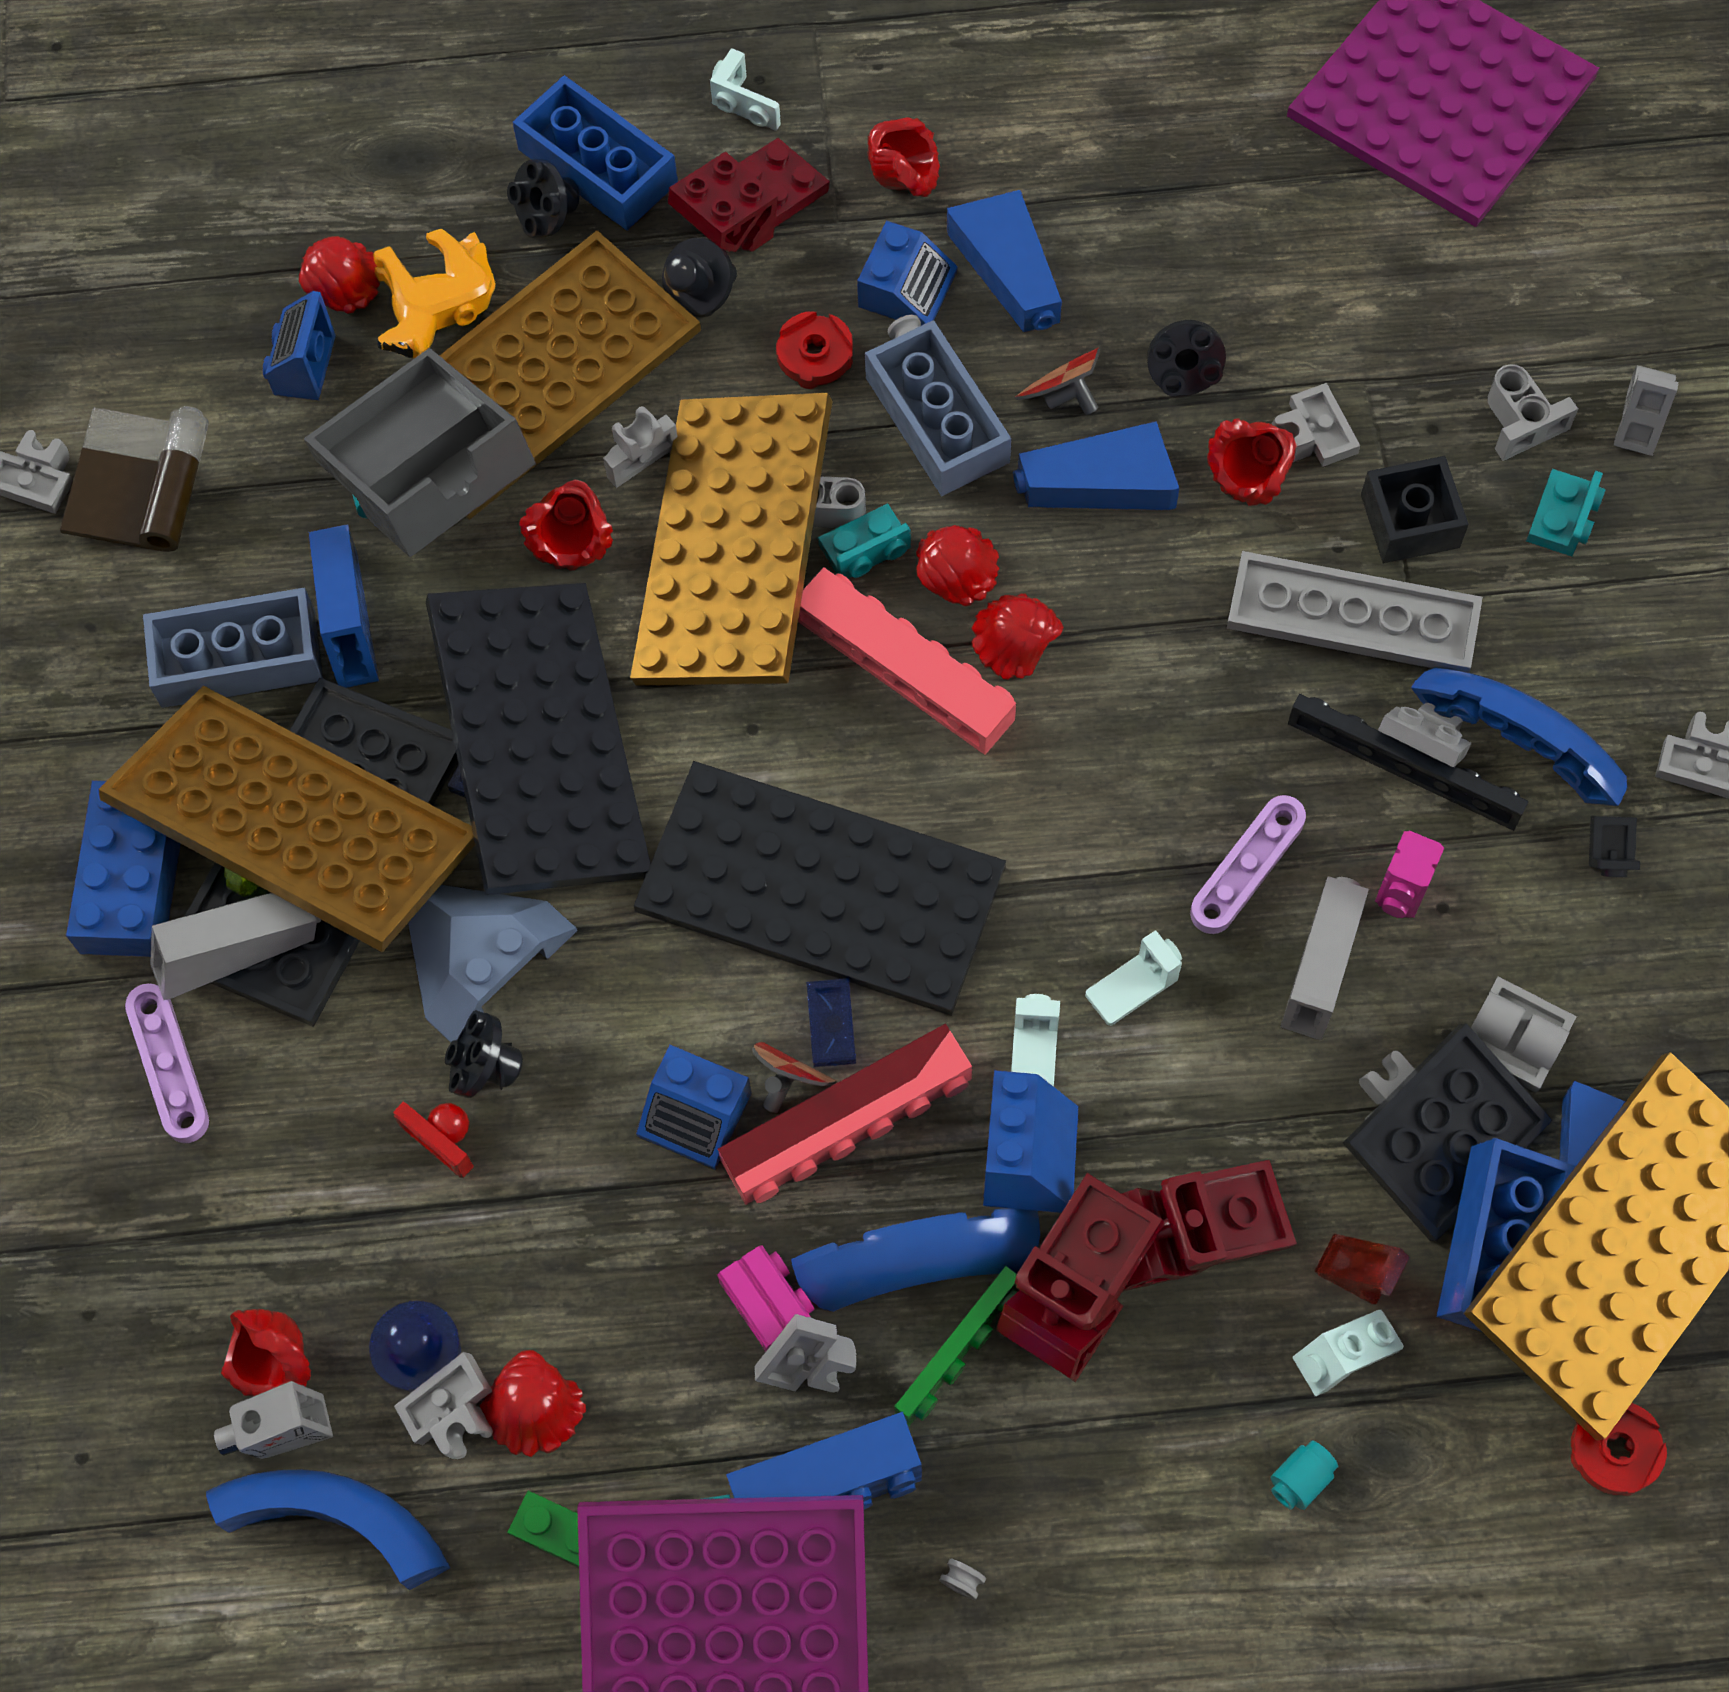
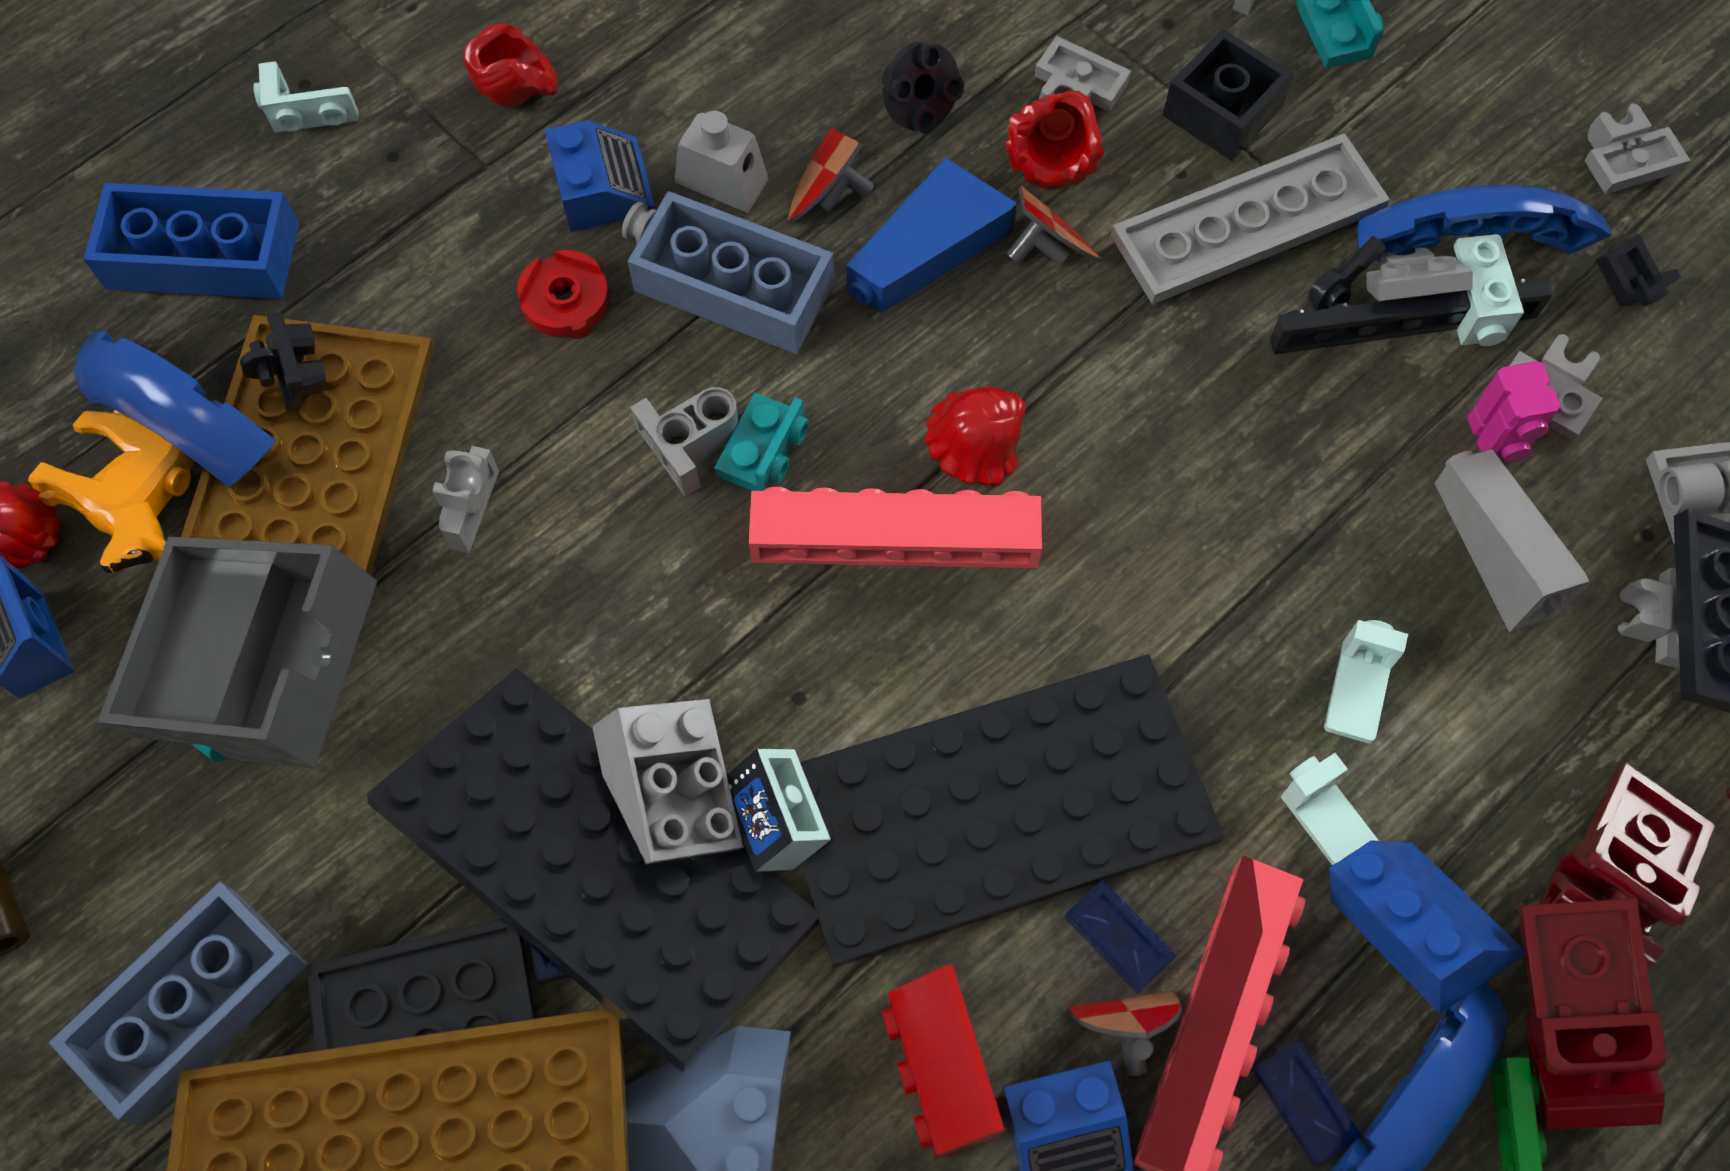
camera: 40 degrees left, 0 degrees up
blue slope [309,524,379,688] -> none
black plate [507,159,580,237] -> none
red hair [519,479,613,571] -> none
pearl gold plate [630,393,832,685] -> none
black plate [662,238,737,317] -> none
dark red piece [668,138,830,253] -> none
red hair [916,525,1000,607] -> none
blue slope [947,190,1062,332] -> none
lavender plate [1190,795,1306,934] -> none
none -> blue brick [74,331,276,487]
none -> black hips [240,312,326,410]
none -> light grey slope [592,699,743,864]
none -> light grey torso [675,111,768,213]
none -> brick [727,749,831,872]
none -> red slope [881,964,1005,1160]
none -> dark grey shield [1007,186,1103,265]
none -> clear blue tile [1252,1039,1363,1166]
none -> black plate [1308,236,1386,311]
none -> light aqua bracket [1454,234,1524,346]
none -> light grey plate [1509,334,1603,441]

